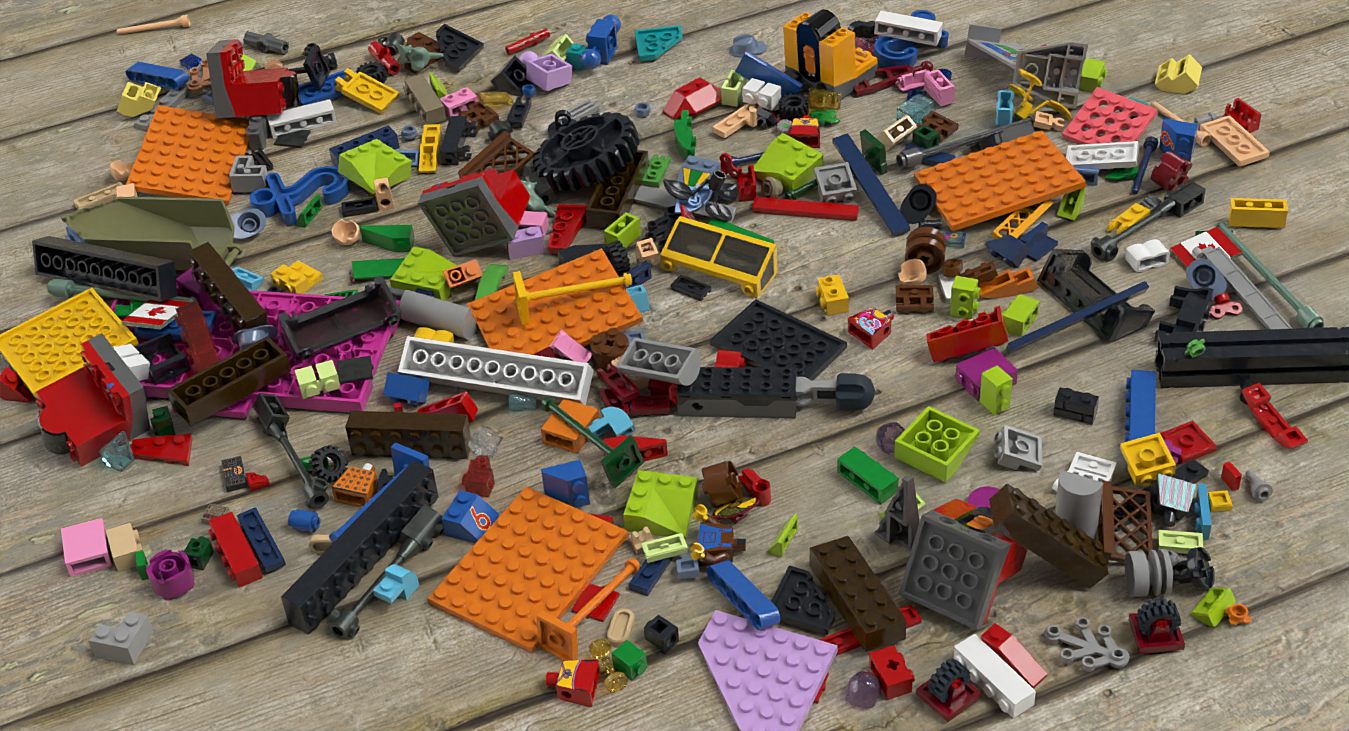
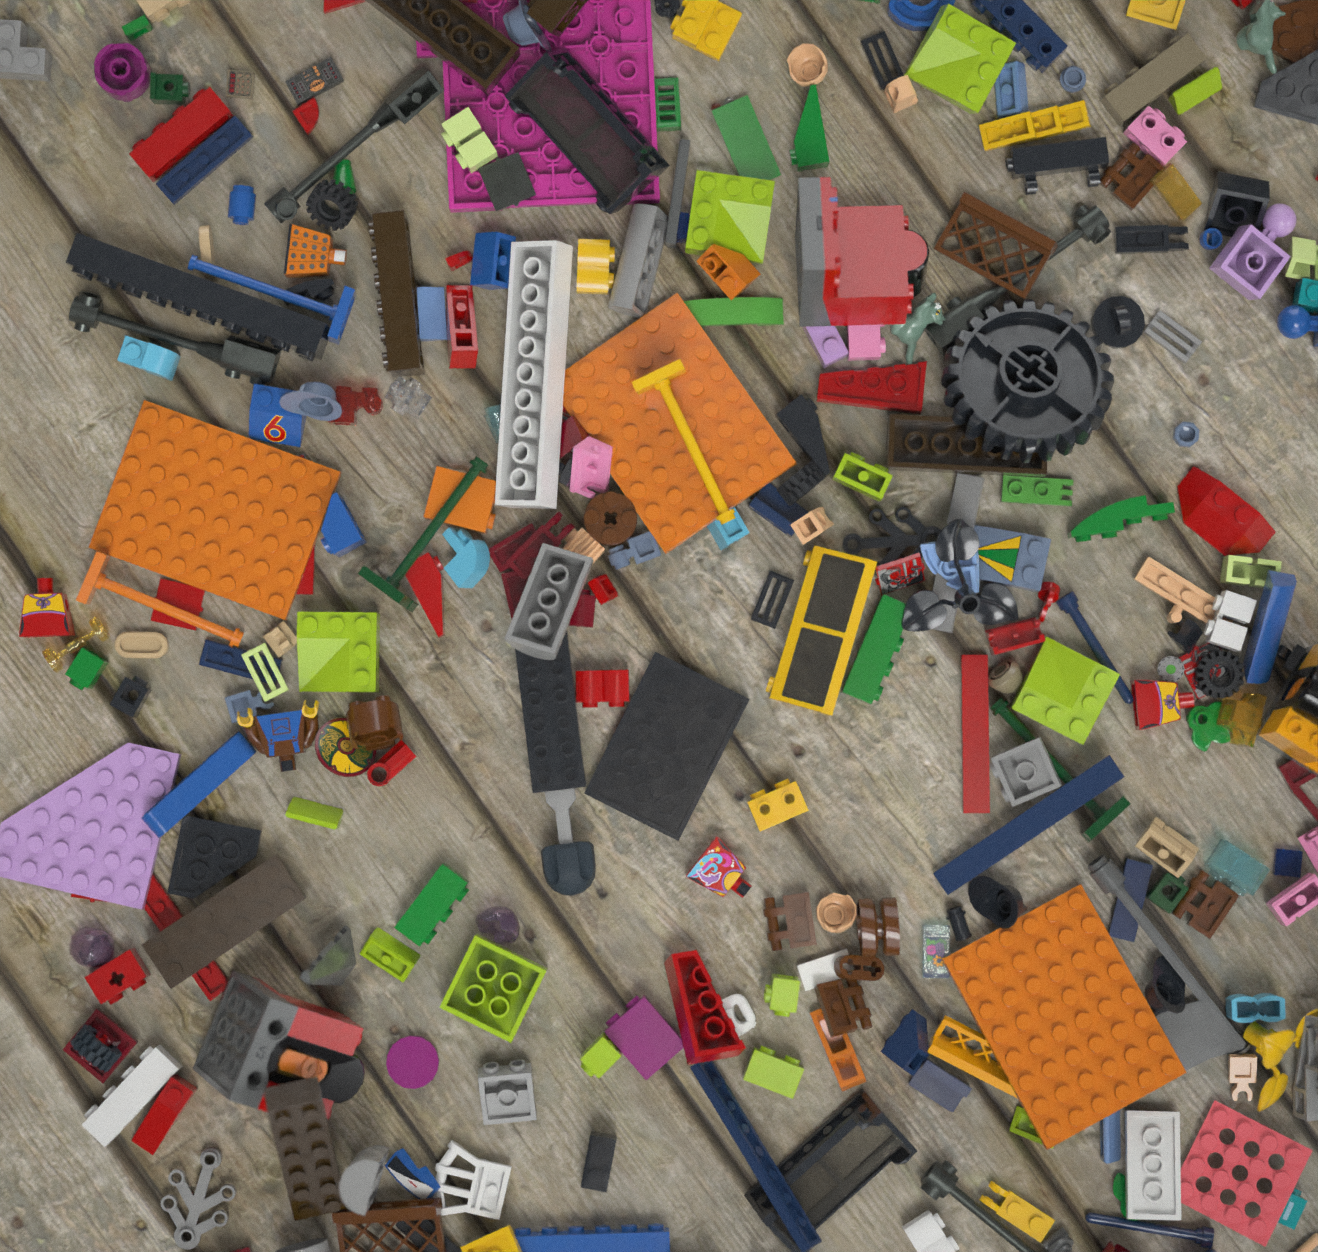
camera: 75 degrees right, 45 degrees up
none -> sand blue piece [279,382,342,421]

